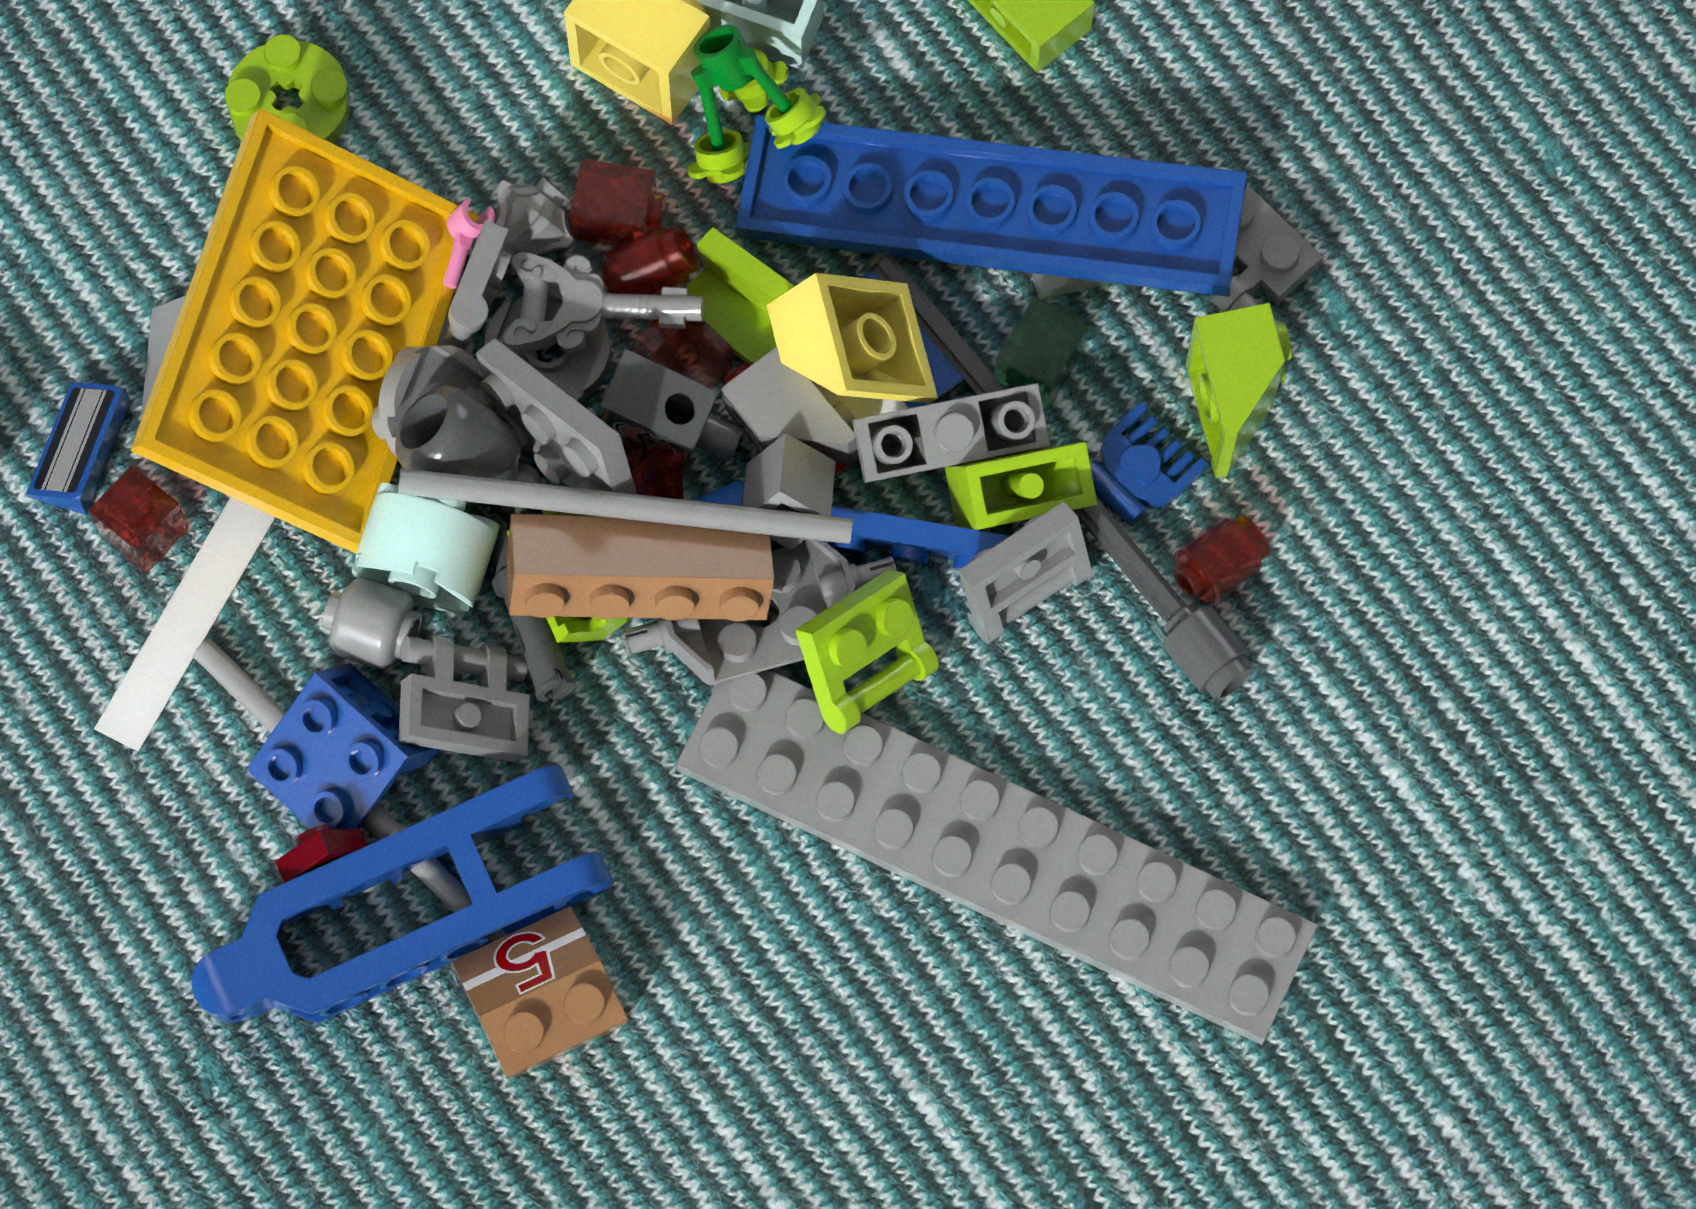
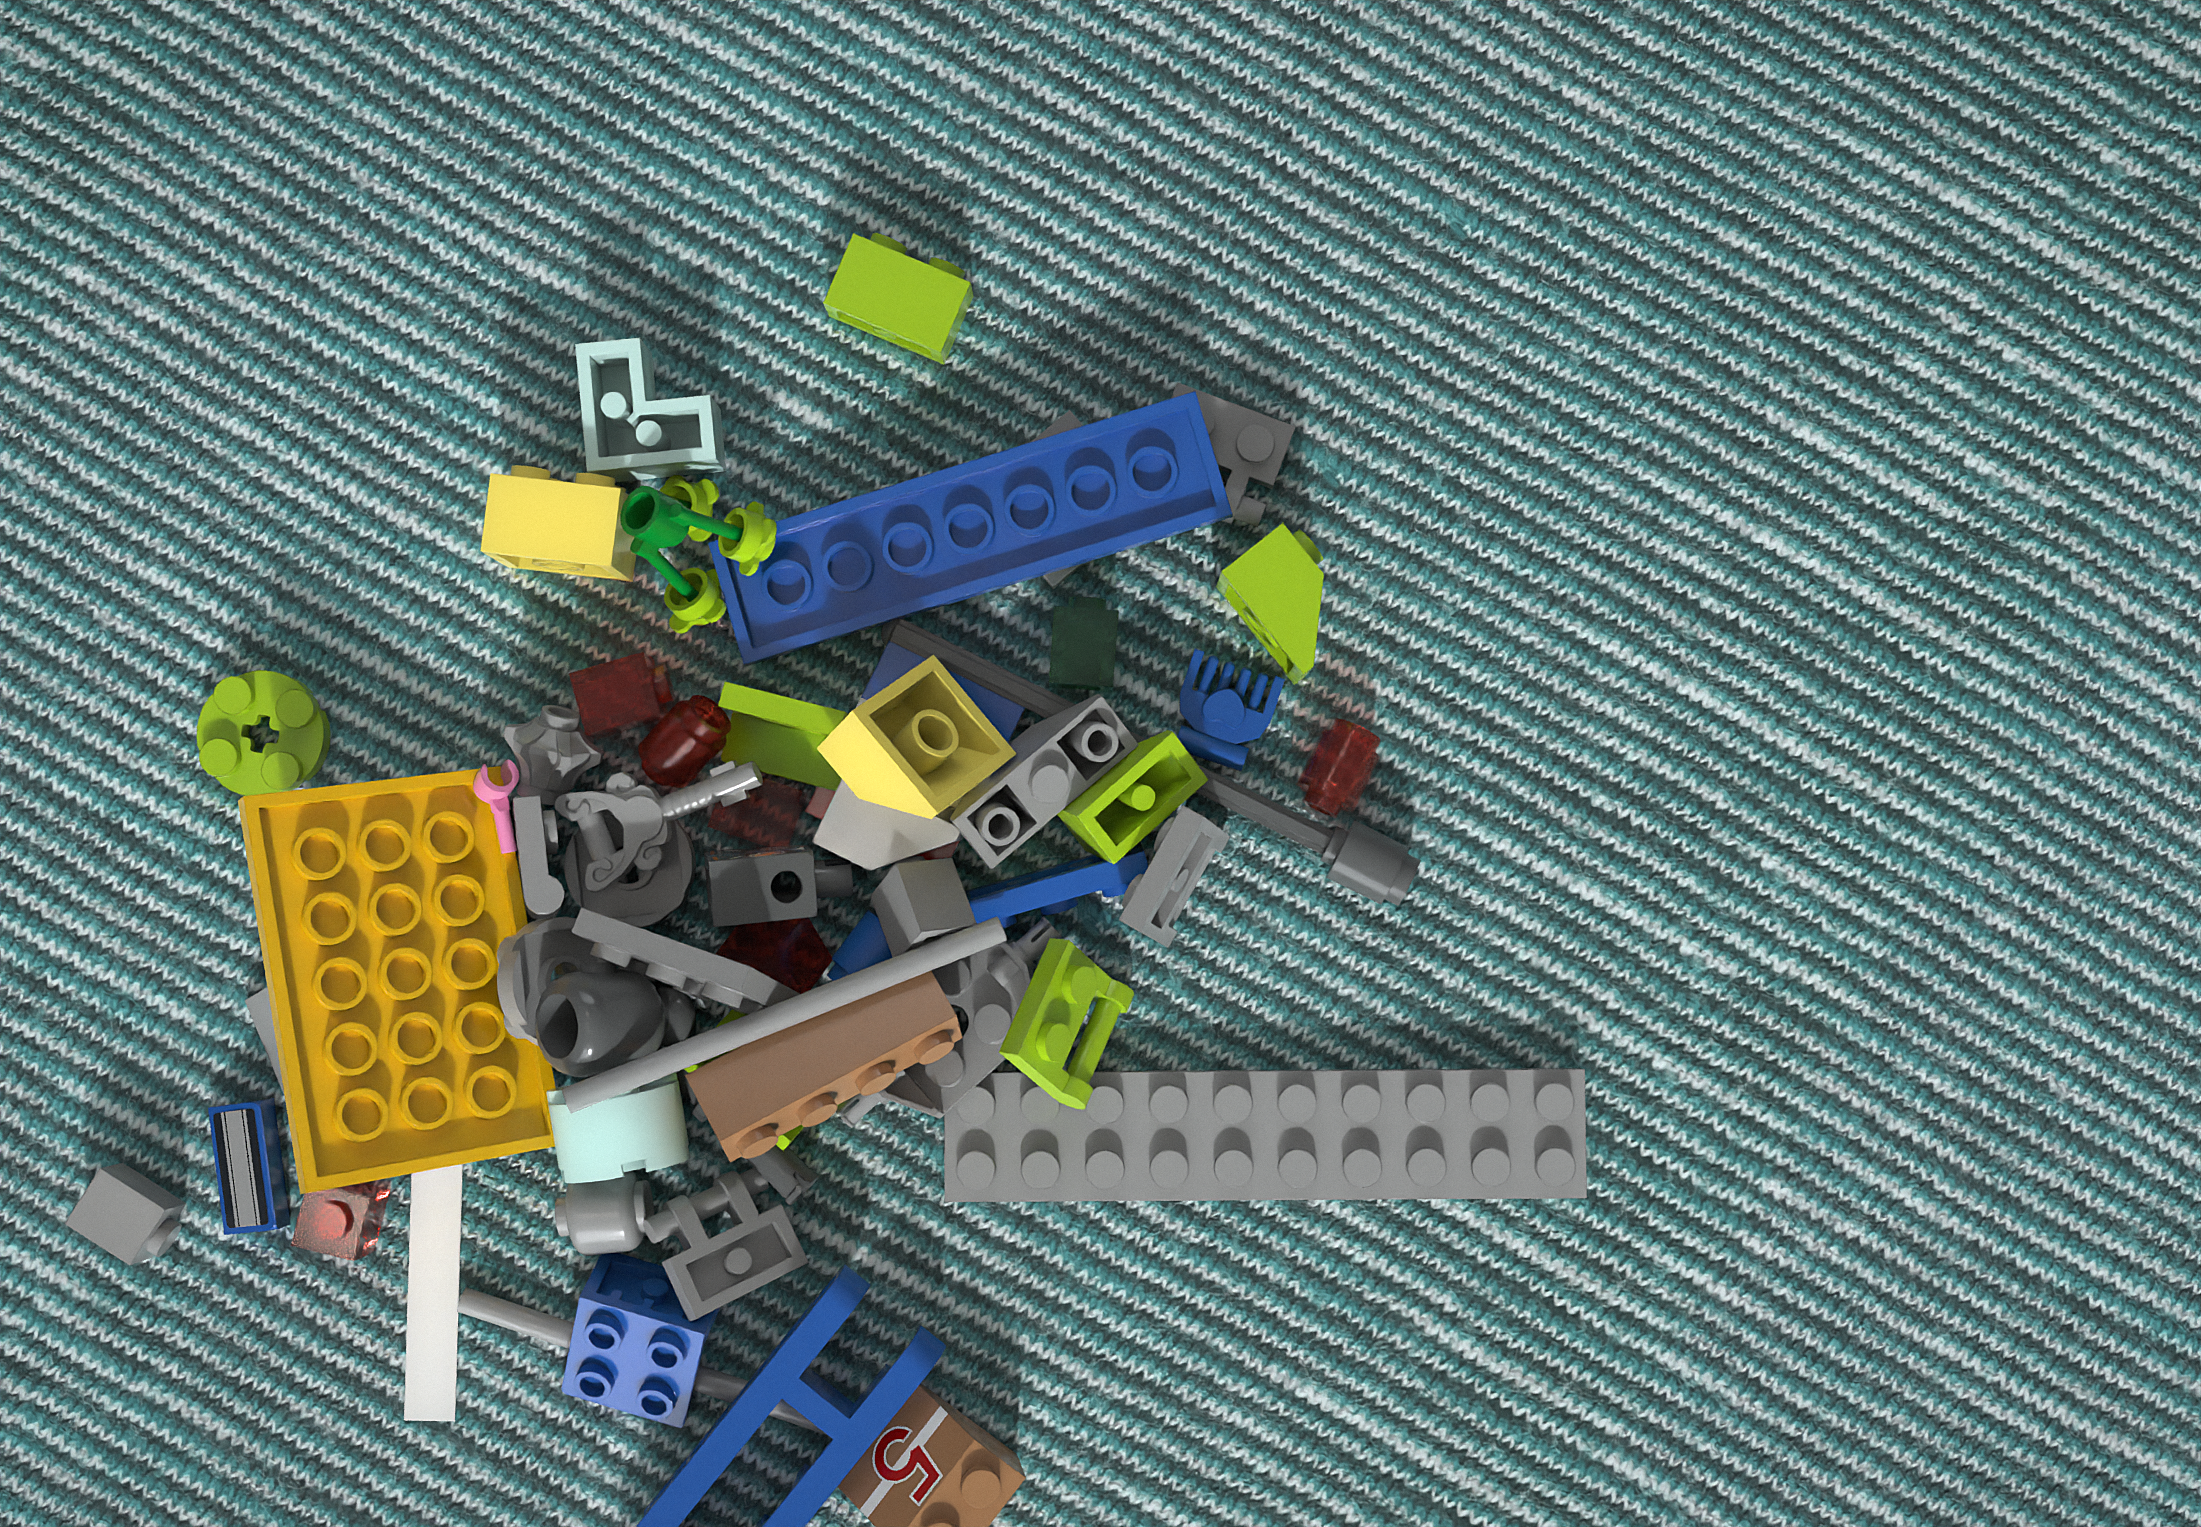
camera: 25 degrees left, 15 degrees up
dark red plate [275,824,368,883] -> none

